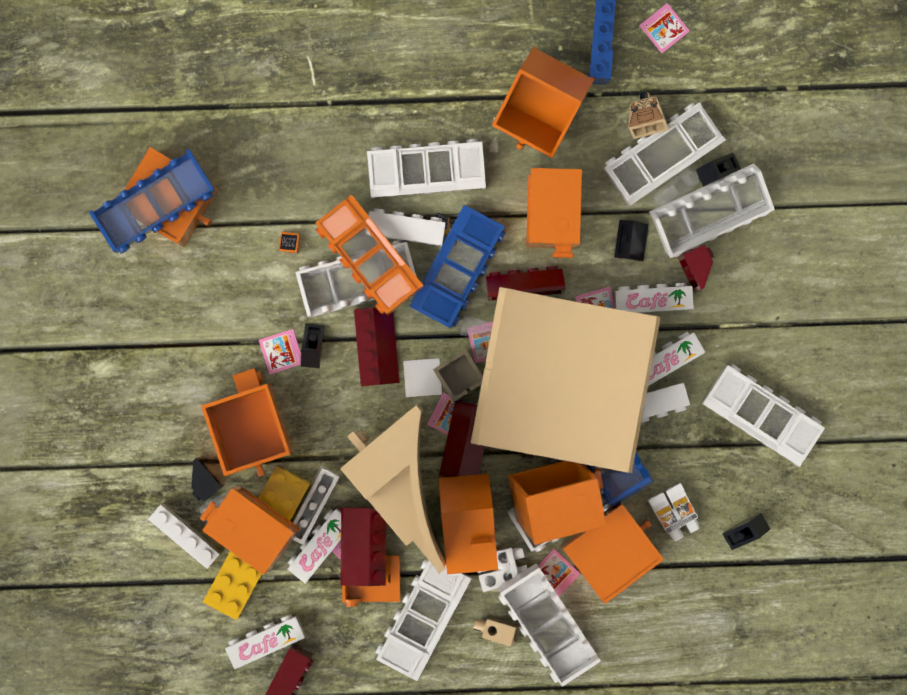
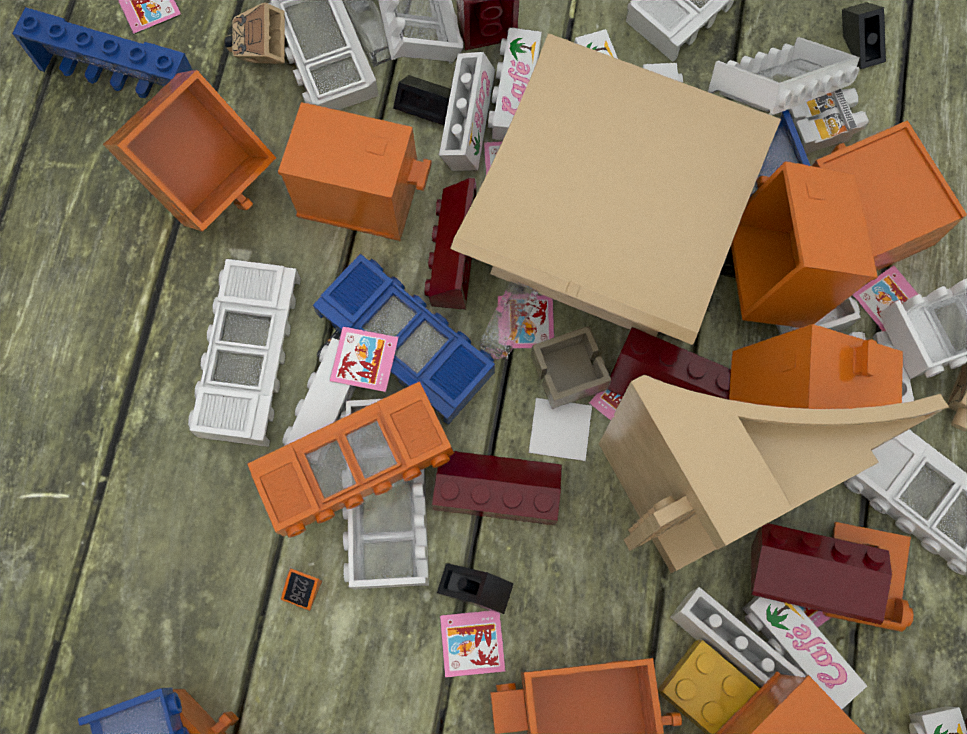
camera: 75 degrees left, 15 degrees down
none -> sticker [330,327,399,392]
none -> white brick [439,52,495,171]
none -> white window [708,37,860,116]

